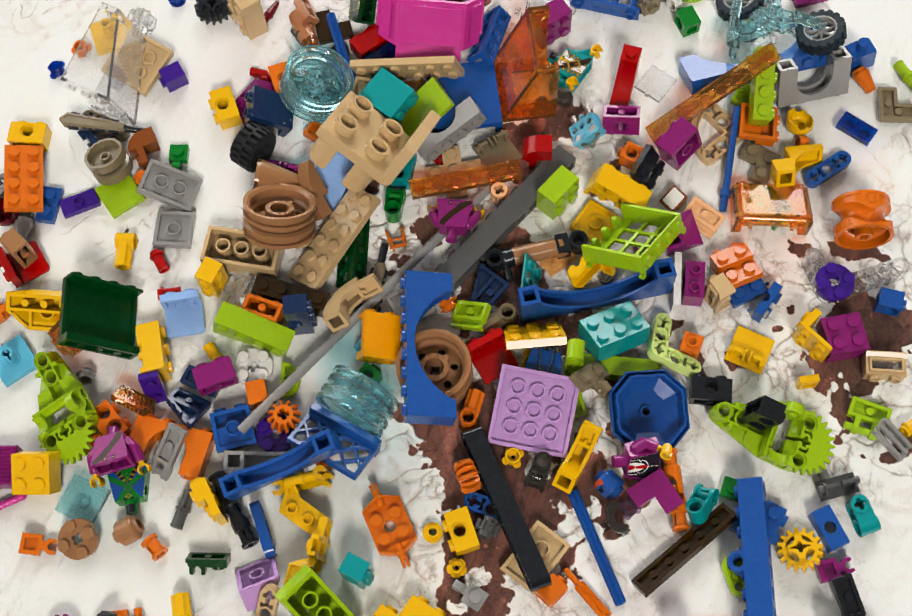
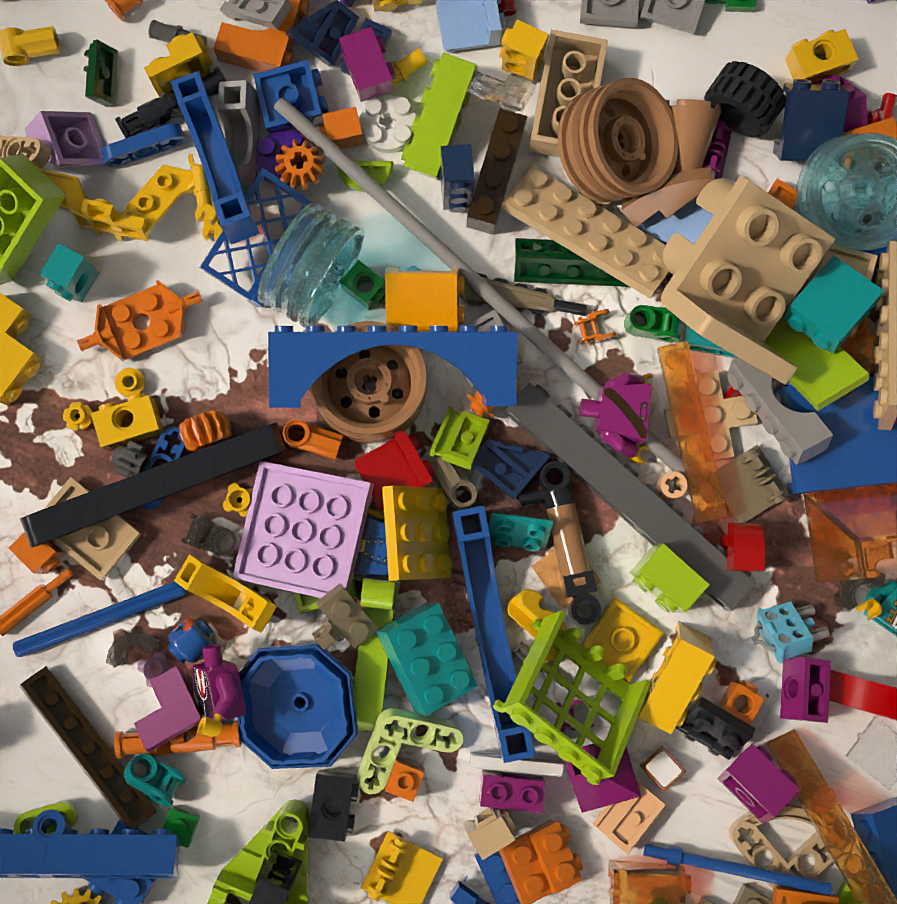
camera: 80 degrees right, 15 degrees up
orange brick [241,293,285,325] -> none
tan arch [323,273,383,333] -> none
light grey plate [452,579,489,613] -> none

